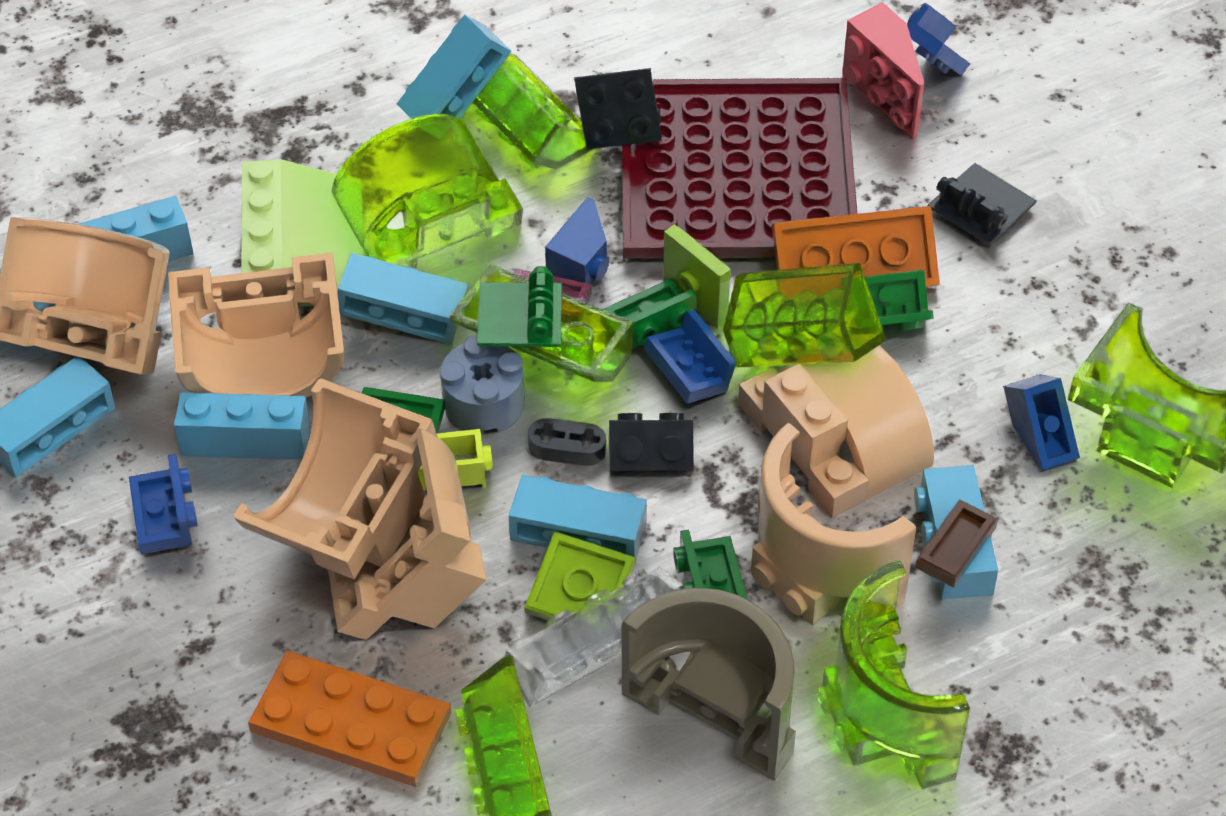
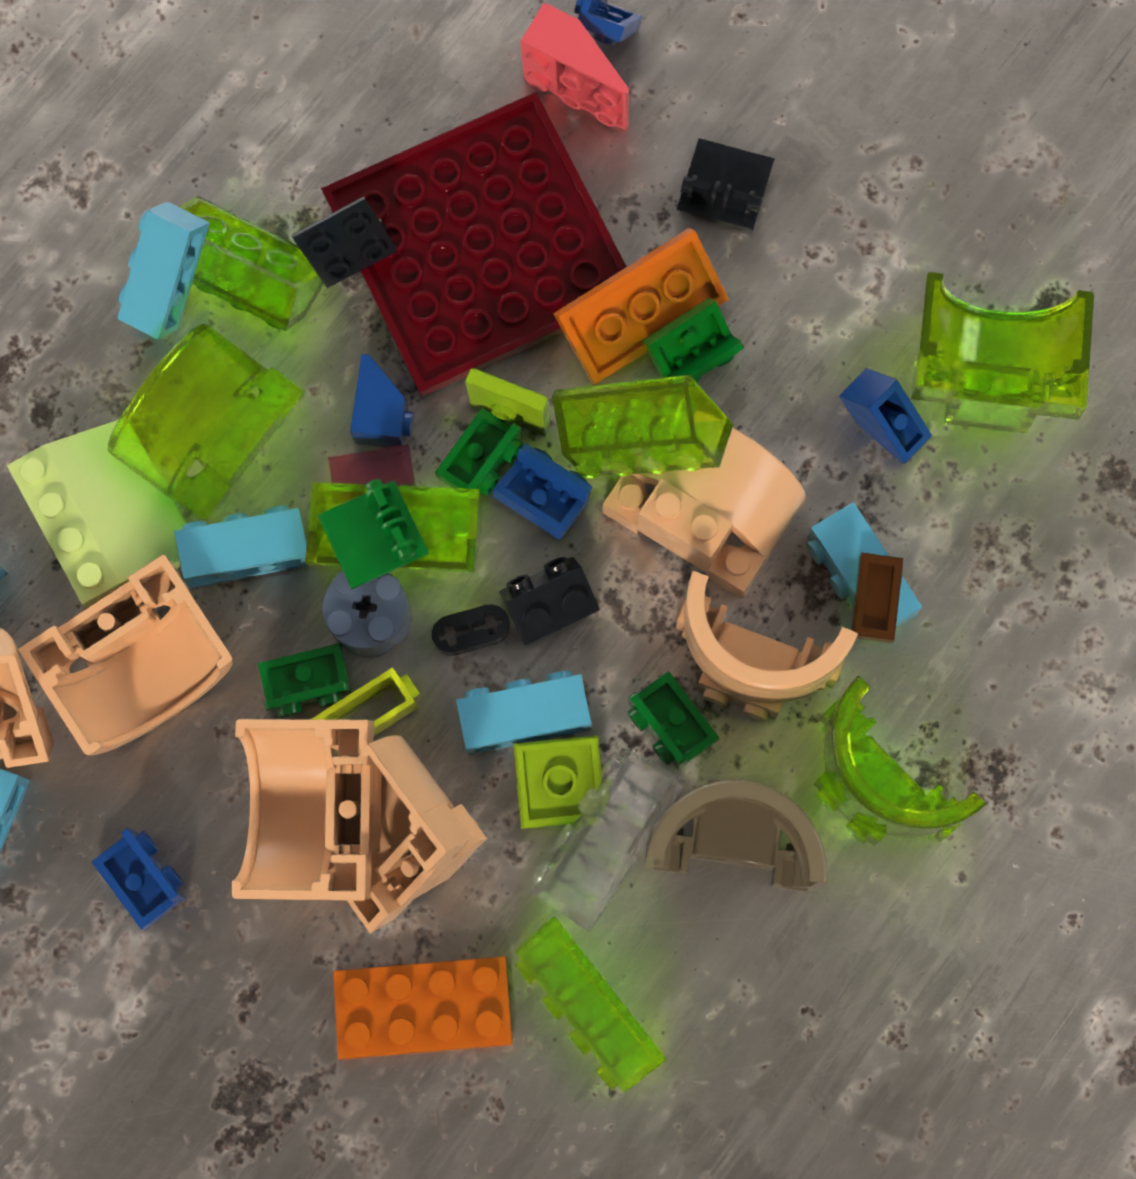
camera: 20 degrees left, 25 degrees up
medium azure brick [174,392,310,460] -> none

